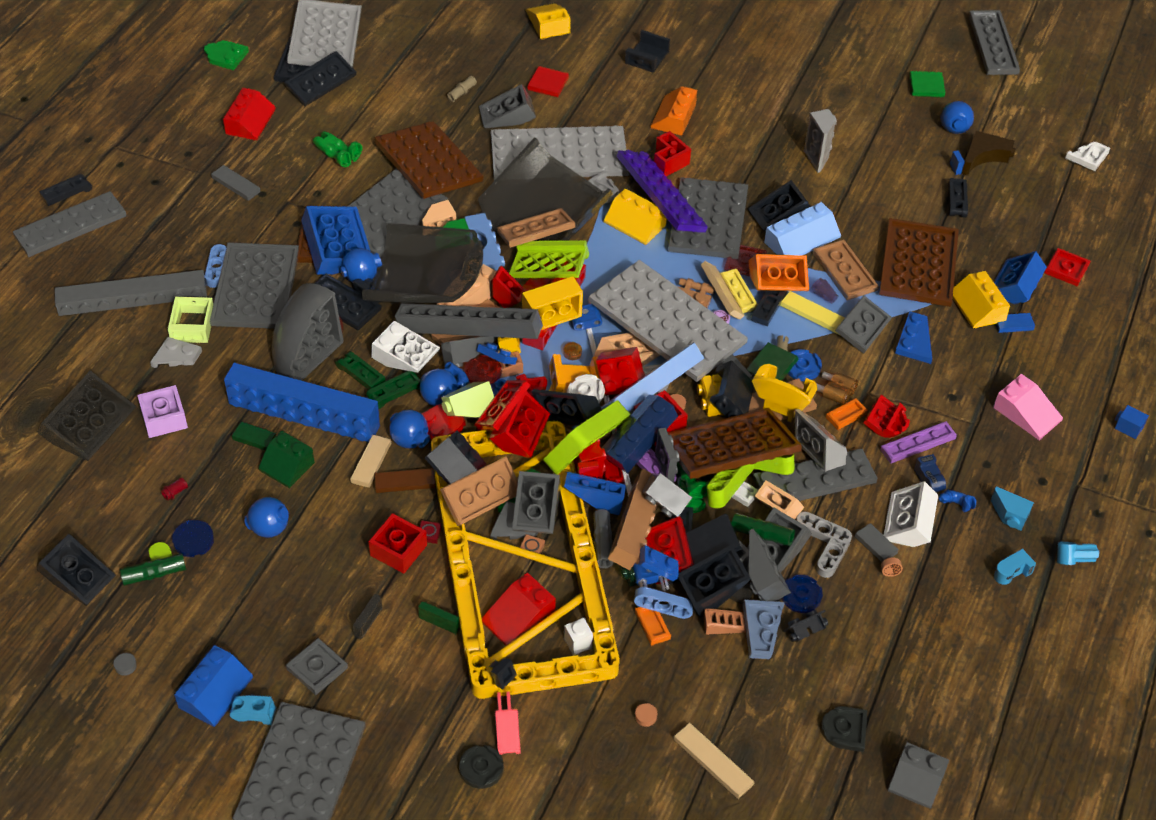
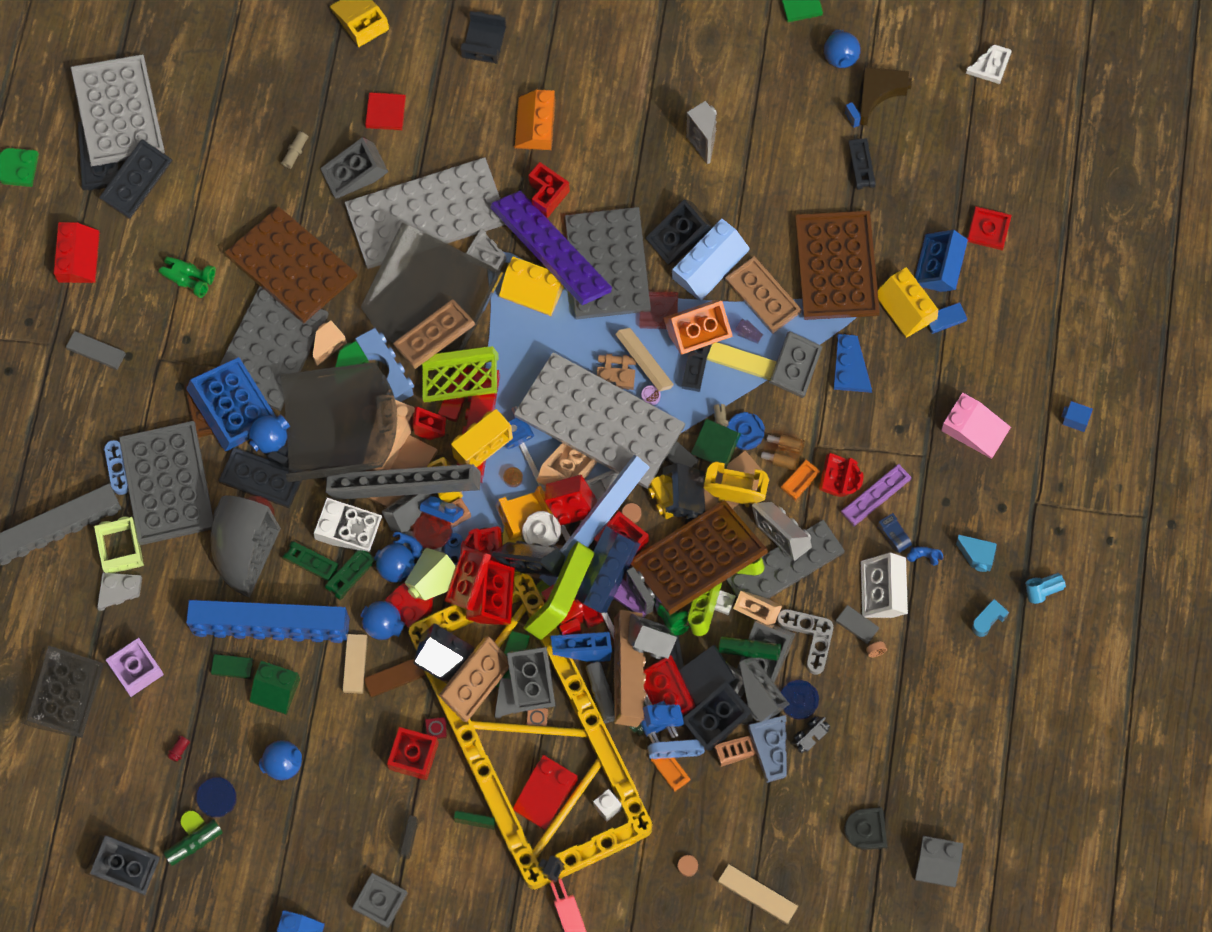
camera: 10 degrees left, 20 degrees up
light yellow tile [720,269,758,314] -> none

